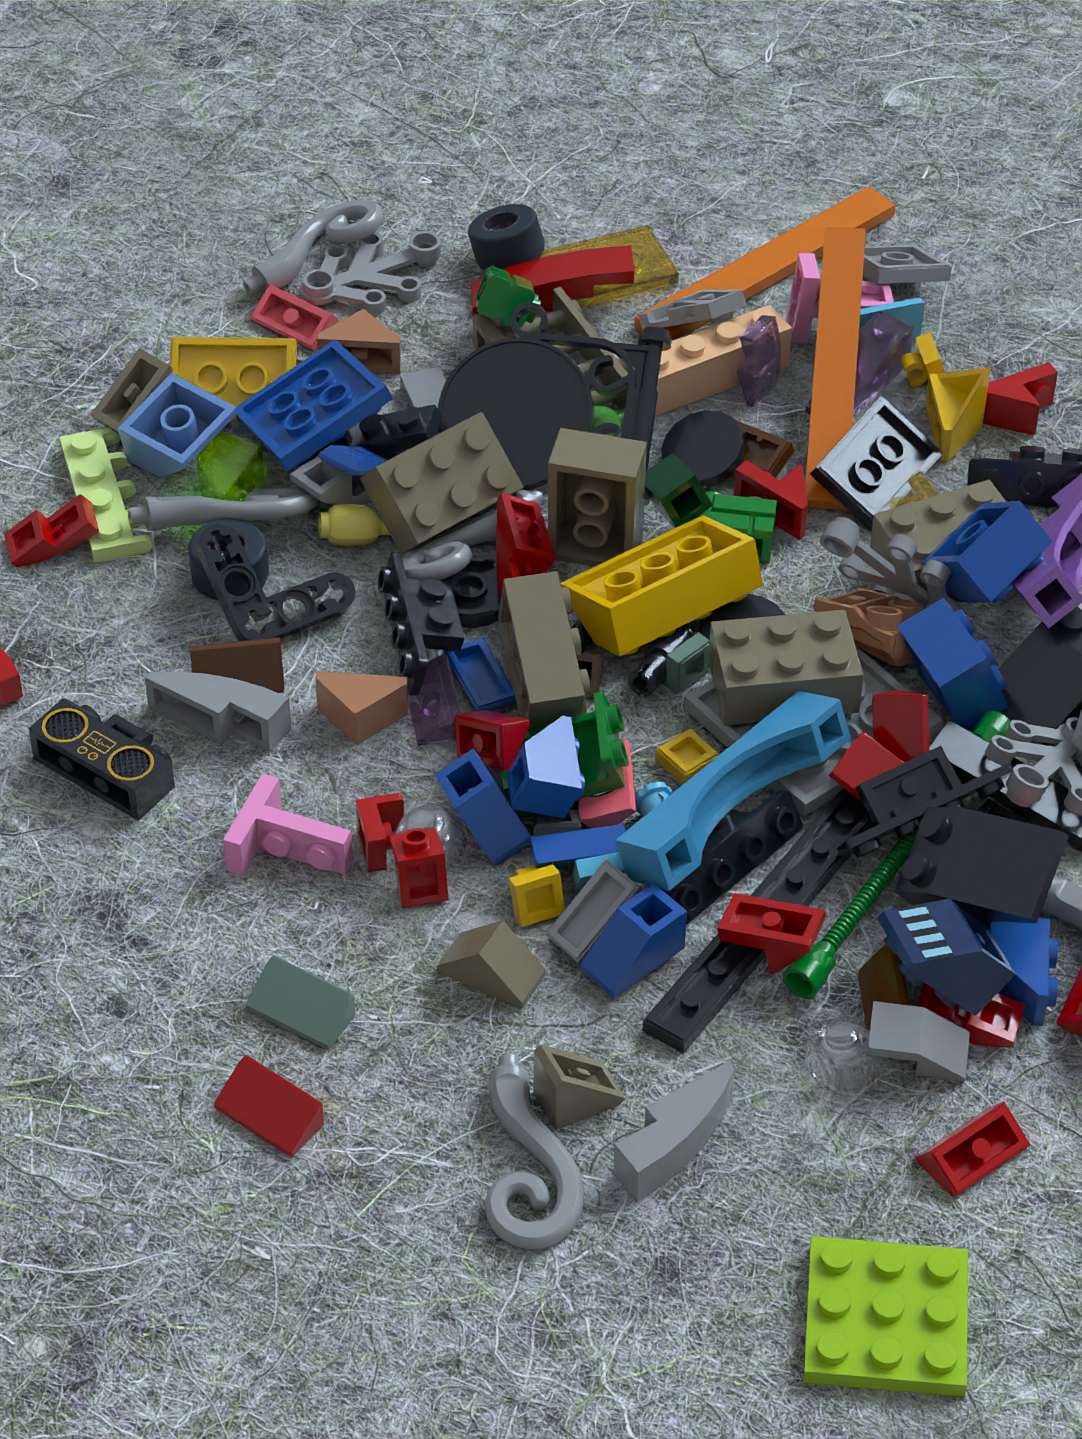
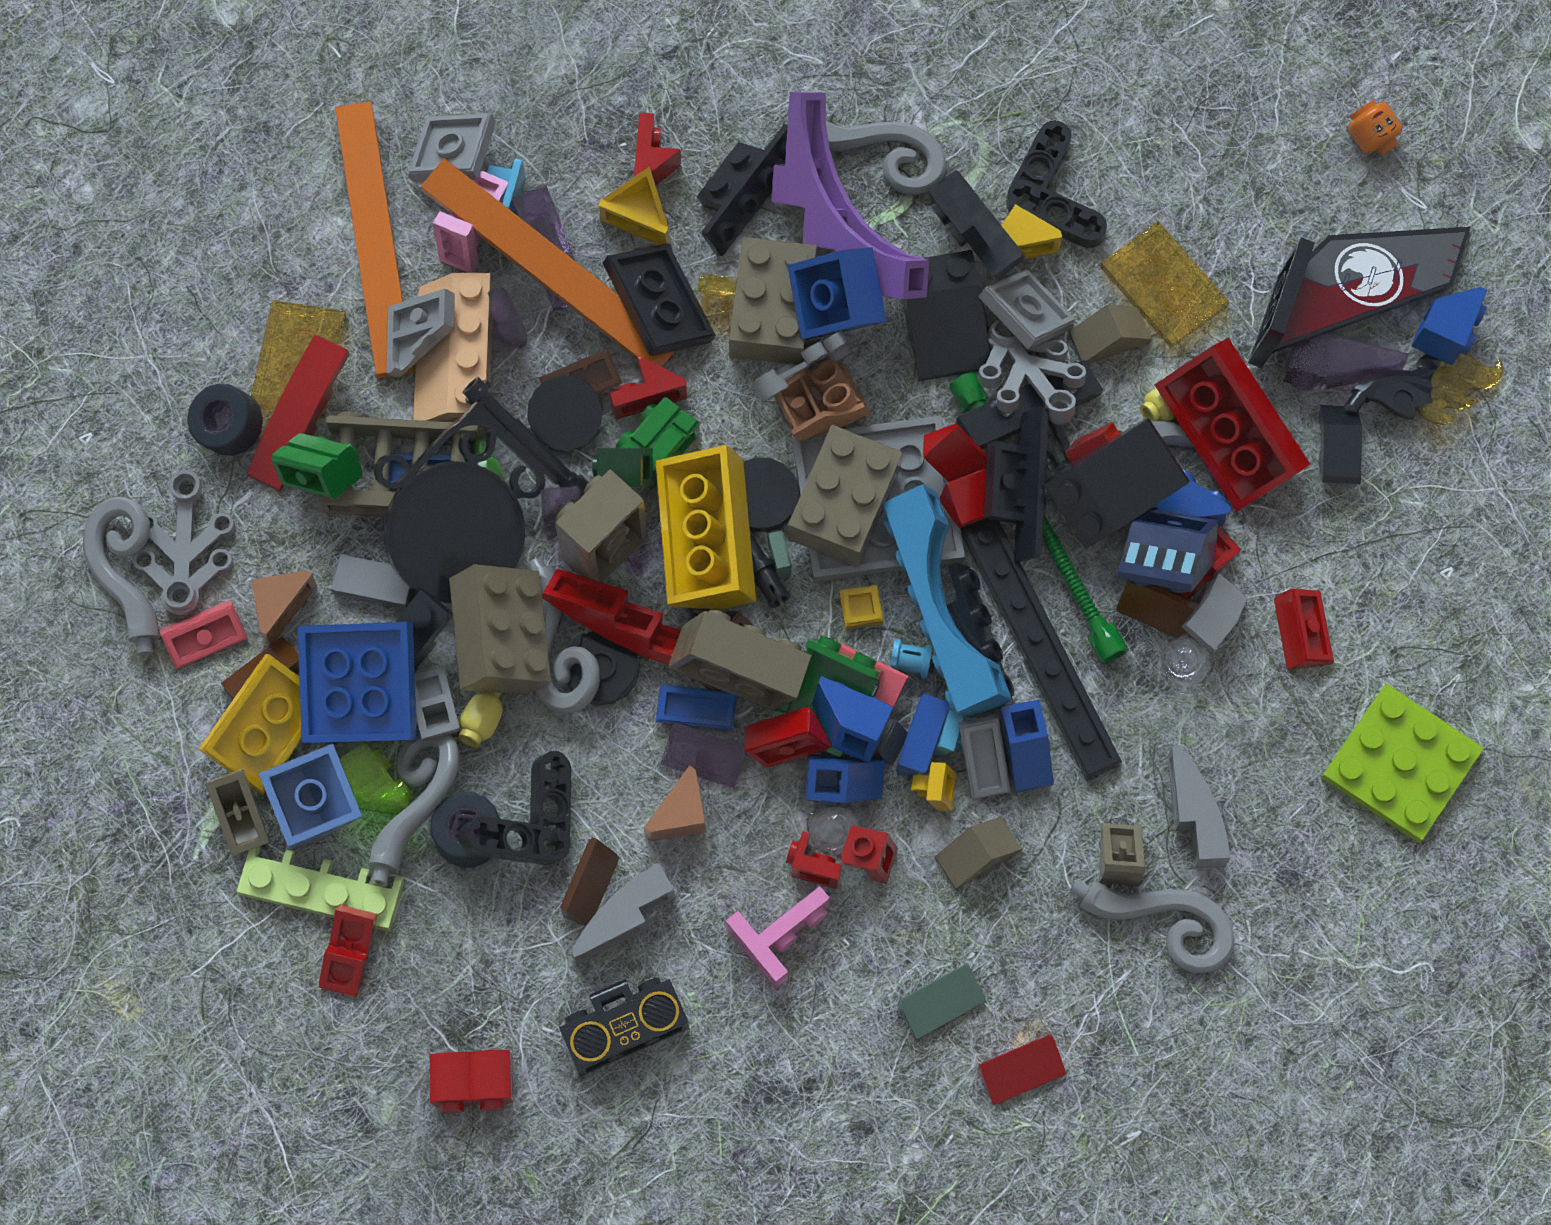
camera: 60 degrees left, 25 degrees up
blue tile [318,445,388,476] -> none
black bracket [377,551,465,696] -> none
red slope [717,893,826,974] -> none
blue brick [897,597,1008,731] -> none
yellow tile [900,332,945,387] -> none

